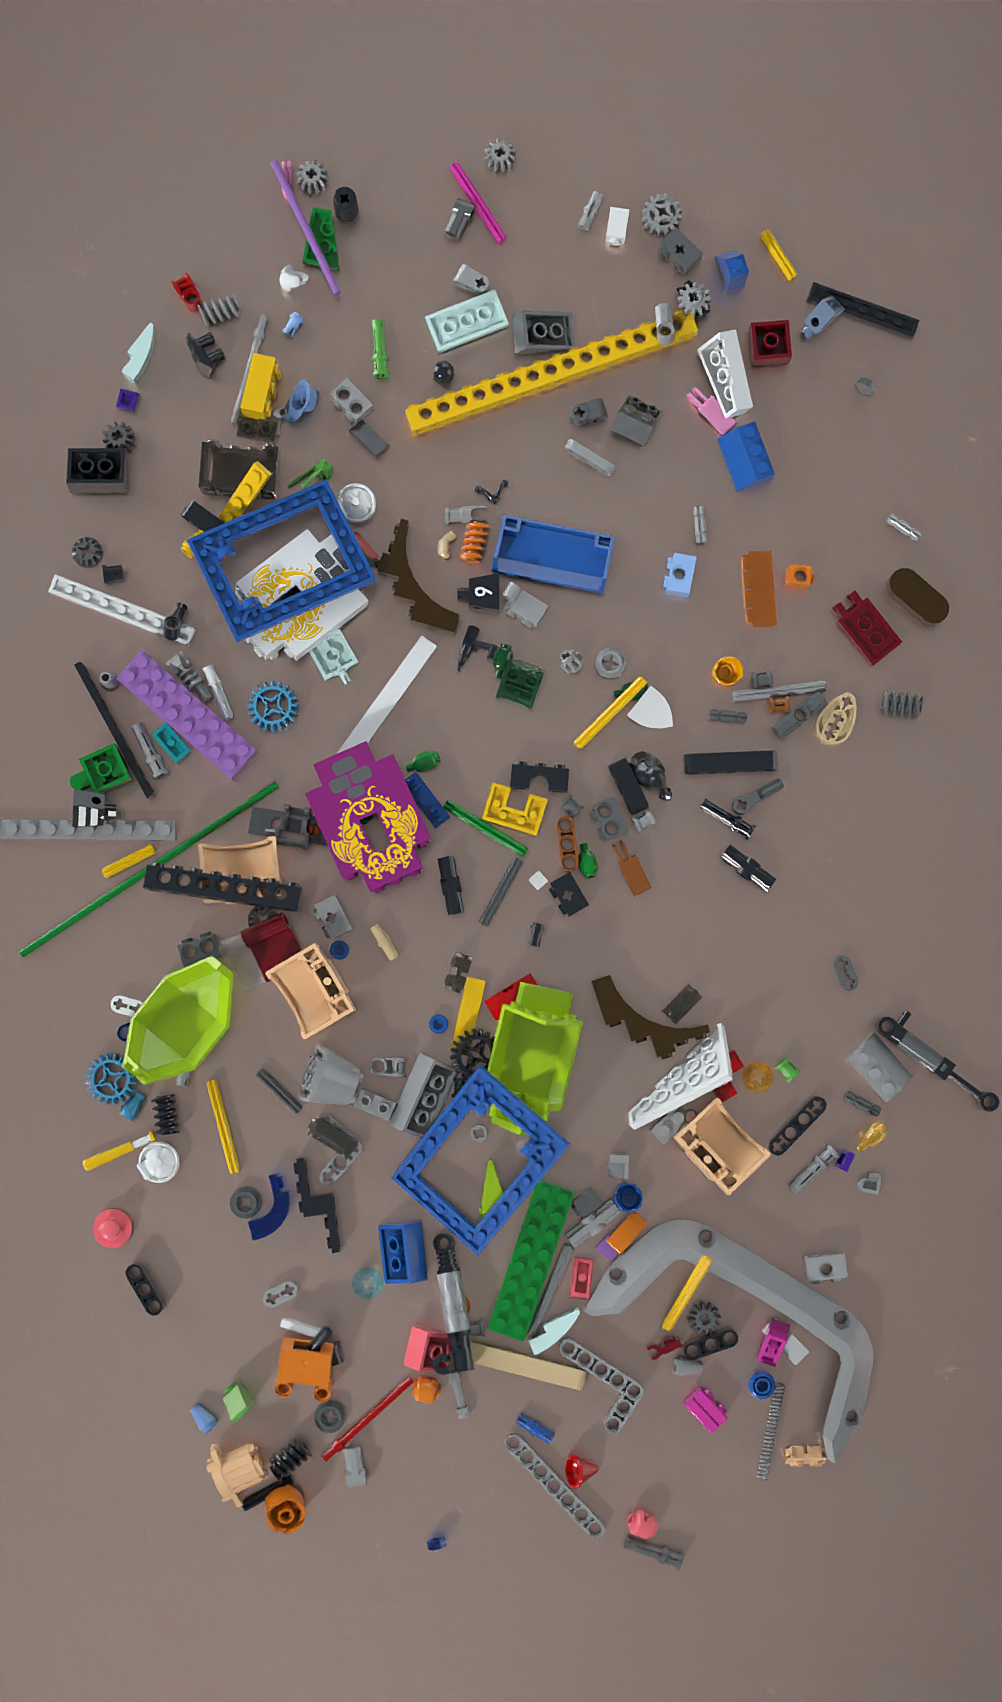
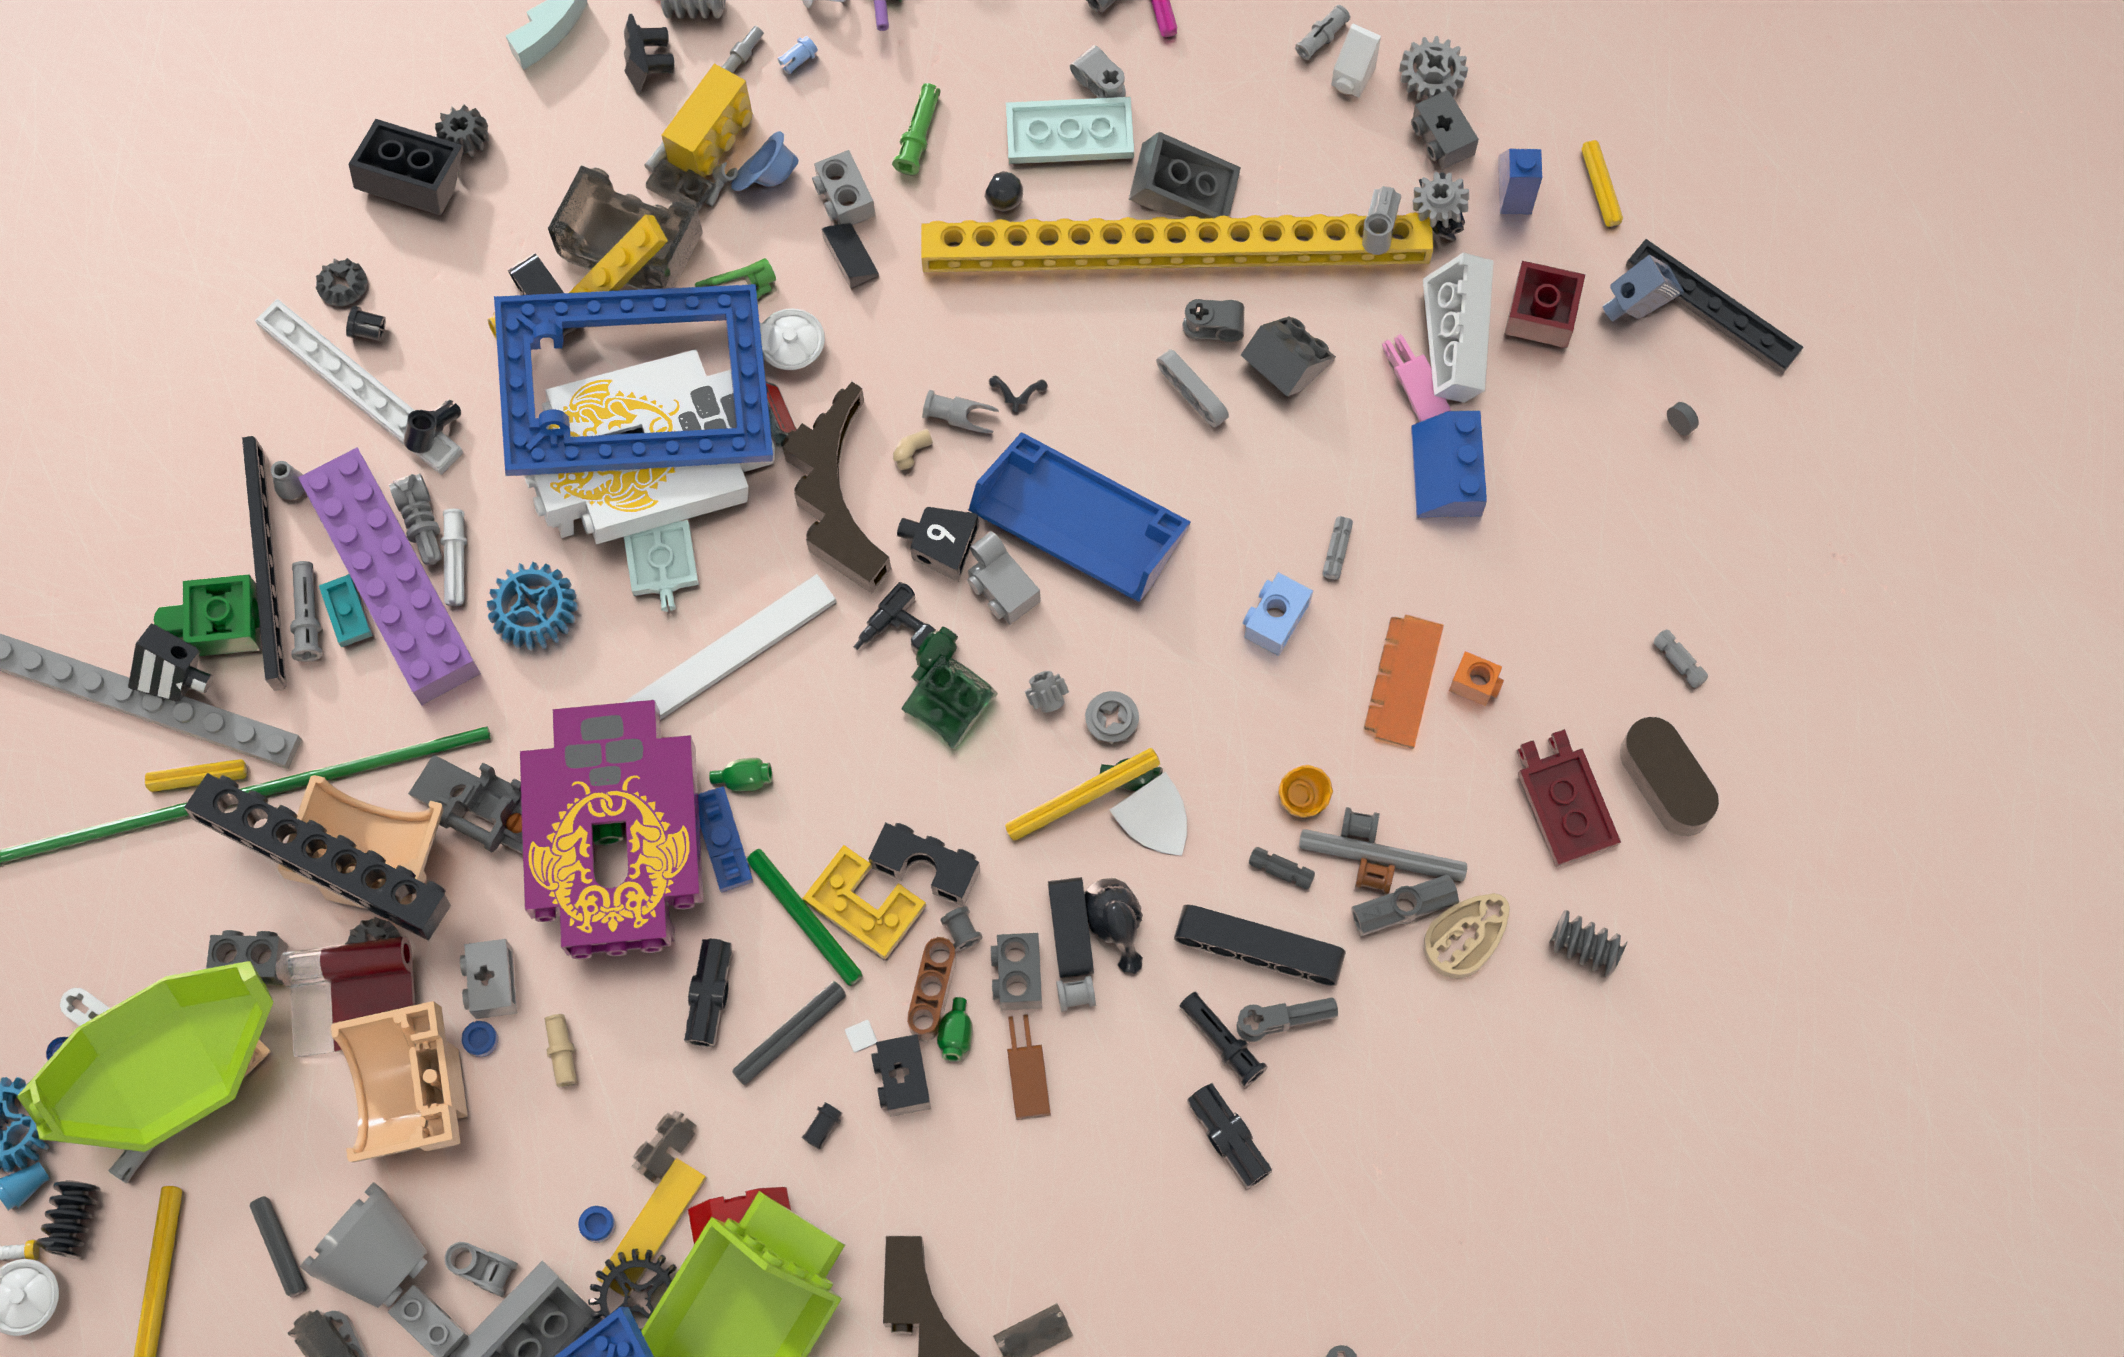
camera: 20 degrees right, 15 degrees down
dark purple tile [116,388,140,413] -> none
orange piece [460,522,491,564] -> none

